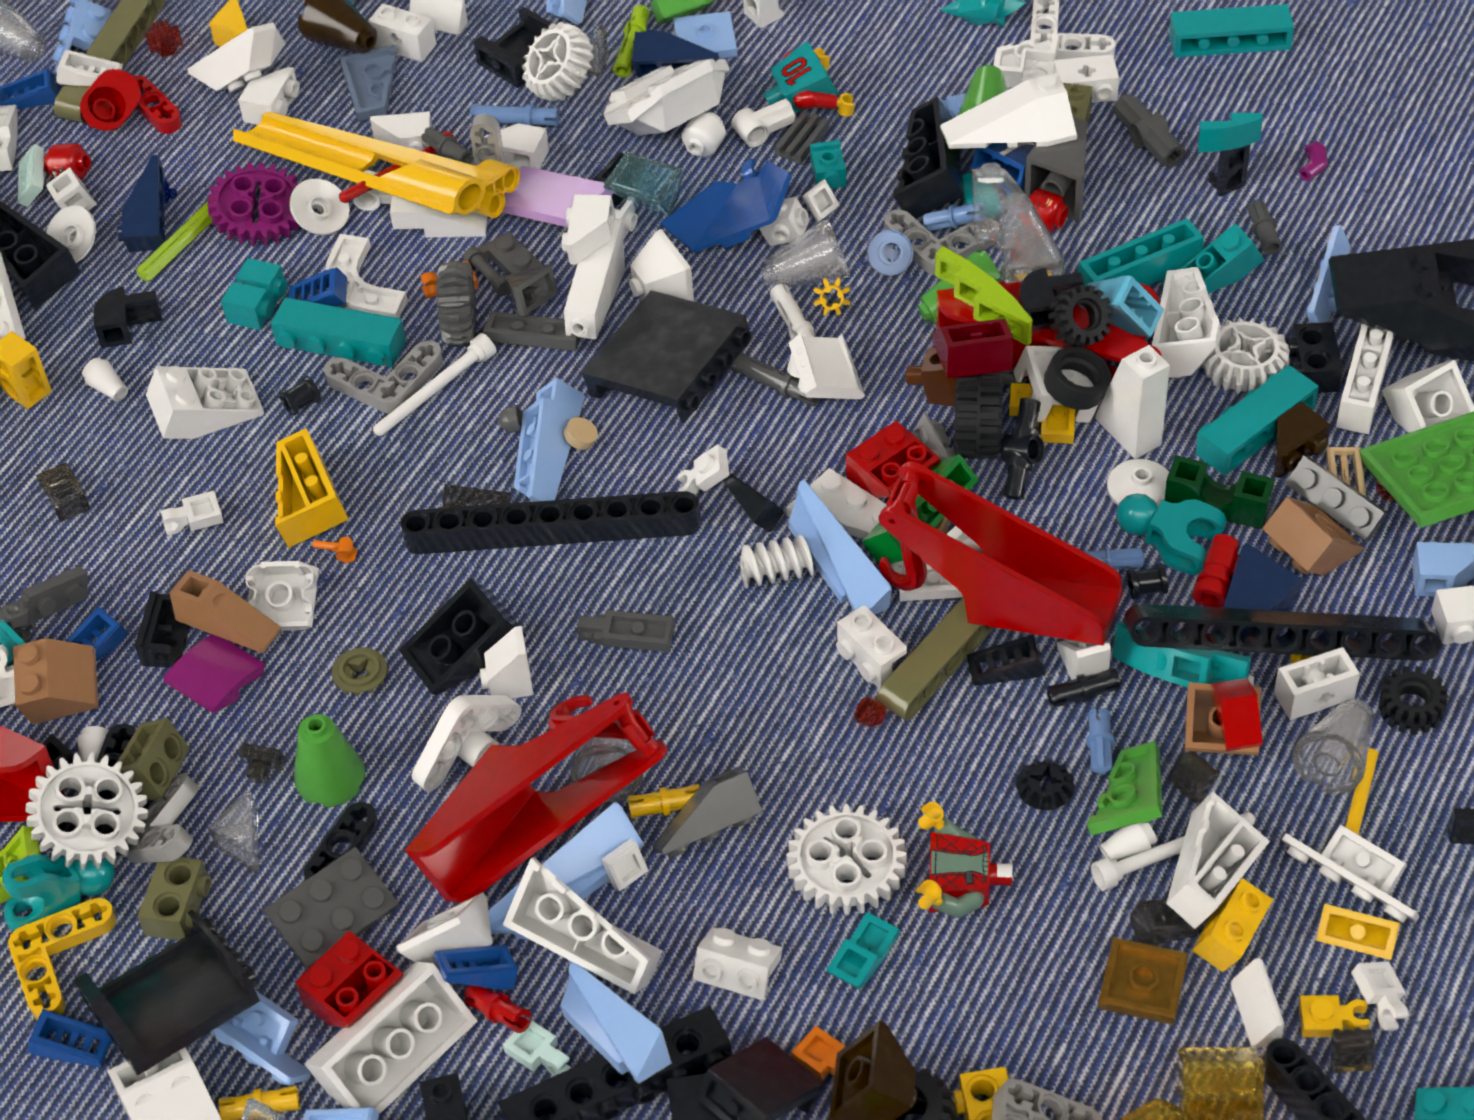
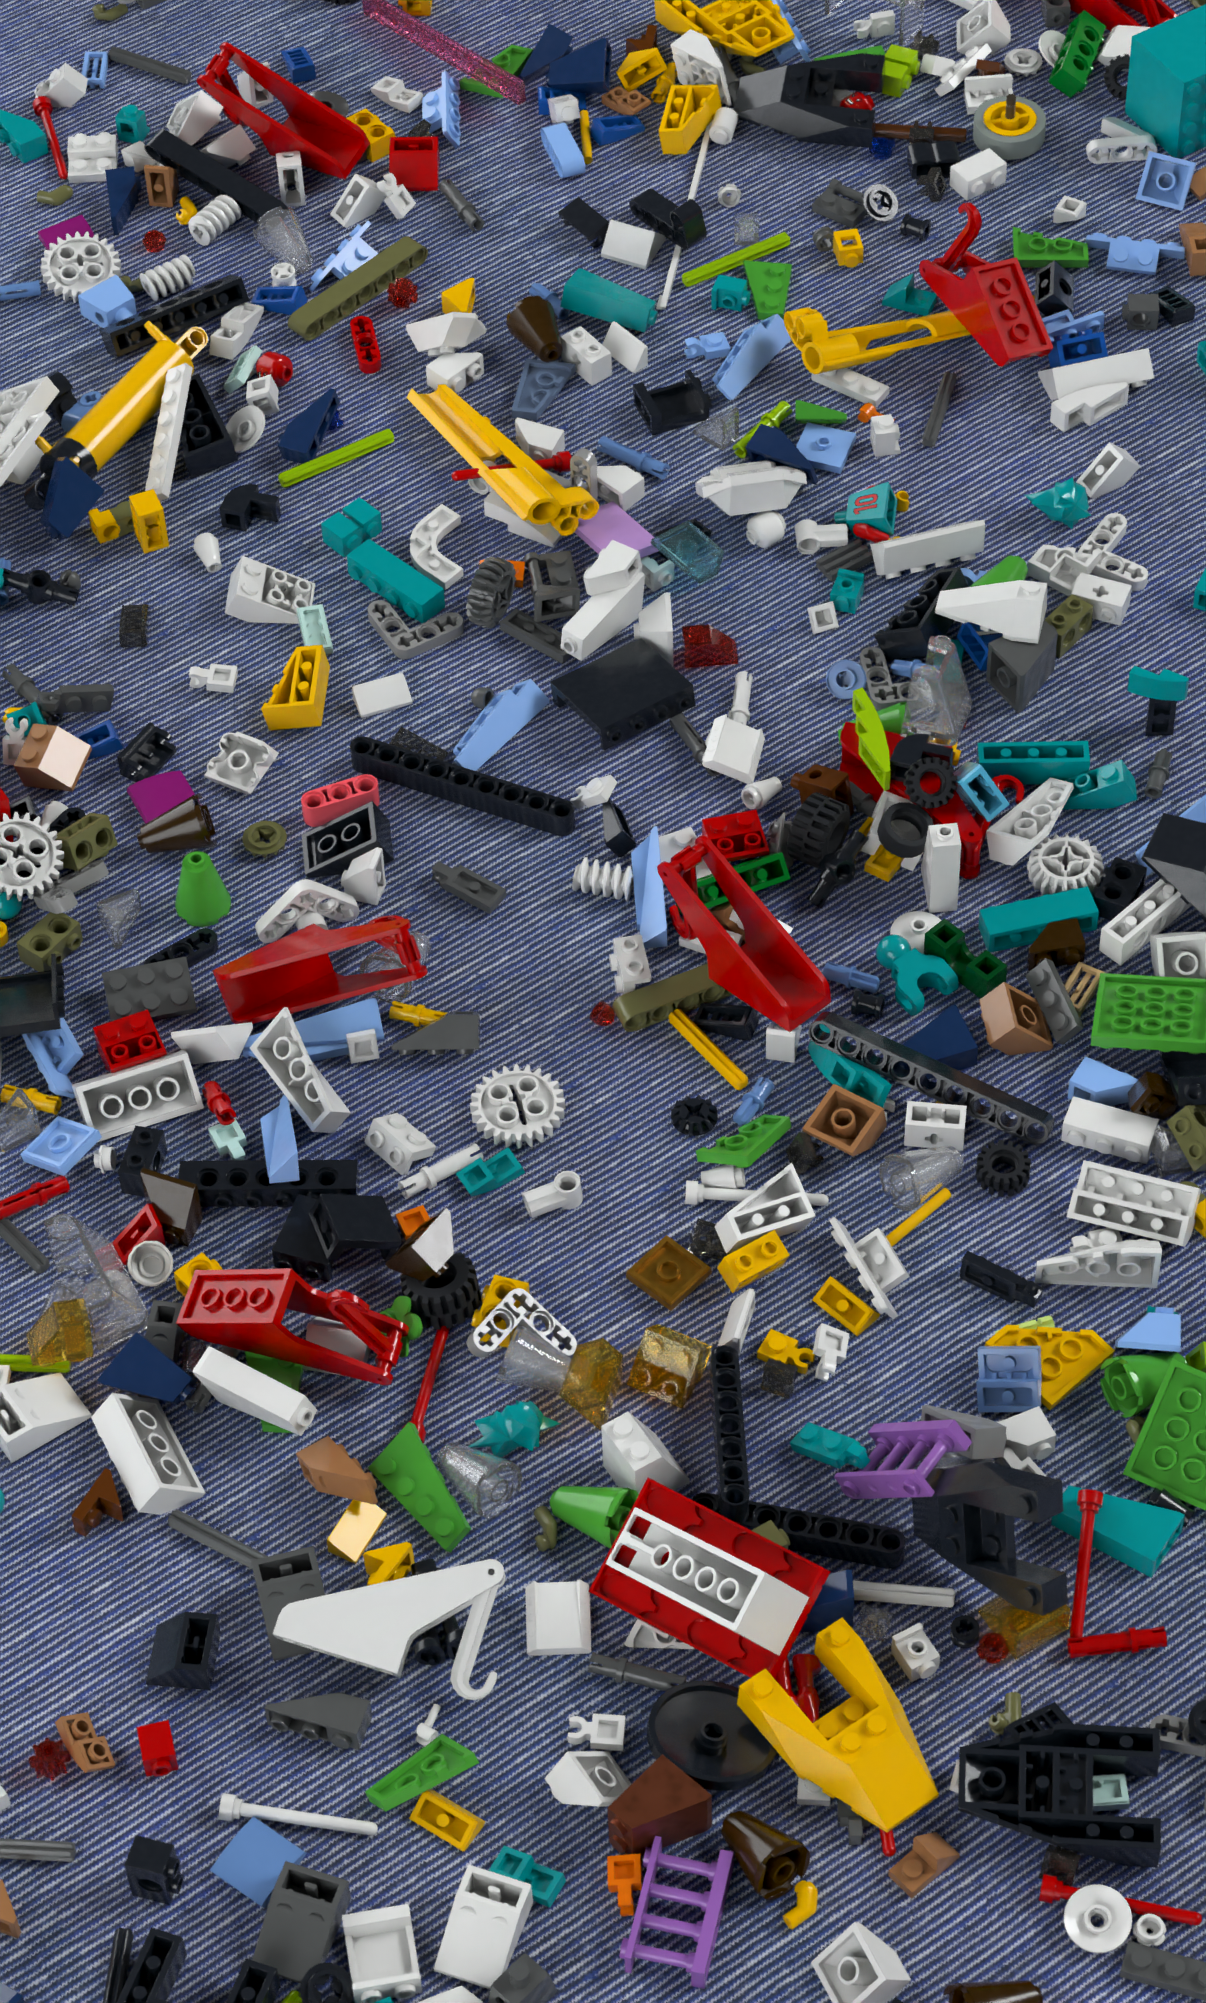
camera: 25 degrees right, 0 degrees up
white slope [57,49,123,86] -> none
red piece [80,69,140,131] -> none
medium nougat slope [170,570,281,653] -> none
magenta gear [207,162,301,246] -> none
clear smoke tile [239,743,286,785] -> none
black bush [278,376,321,416] -> none
white dish [289,179,350,235] -> none
blue slope [289,268,347,307] -> none
orange hand [312,536,357,563] -> none
white piece [373,333,497,436] -> none
dark grey axle [421,127,473,164] -> none
blue slope [434,945,518,990] -> none
white gear [522,22,594,102] -> none
tan tile [563,417,598,450] -> none
blue panel [660,159,792,253] -> none
white brick [759,197,809,246] -> none
clear cone [760,219,850,288] -> none
yellow gear [813,277,851,316] -> none
torso [916,801,1012,918] -> none
dark red slope [932,318,1013,379] -> none
red head [1020,189,1069,233] -> none
black pin [1046,668,1121,709] -> none
dark grey piece [1113,93,1185,169] -> none
red axle [1192,534,1240,608] -> none
red slope [1211,678,1263,751] -> none
none -> dark brown cone [137,793,217,853]
none -> white wheel [271,263,297,287]
none -> light aqua plate [296,604,333,654]
none -> coral beam [301,774,380,827]
none -> white slope [352,673,413,718]
none -> white pin [398,1143,483,1199]
none -> white piece [522,1171,583,1218]
none -> yellow axle [669,1009,749,1091]
none -> clear red slope [682,624,738,668]
none -> white cone [741,776,782,809]
none -> white slope [870,520,985,579]

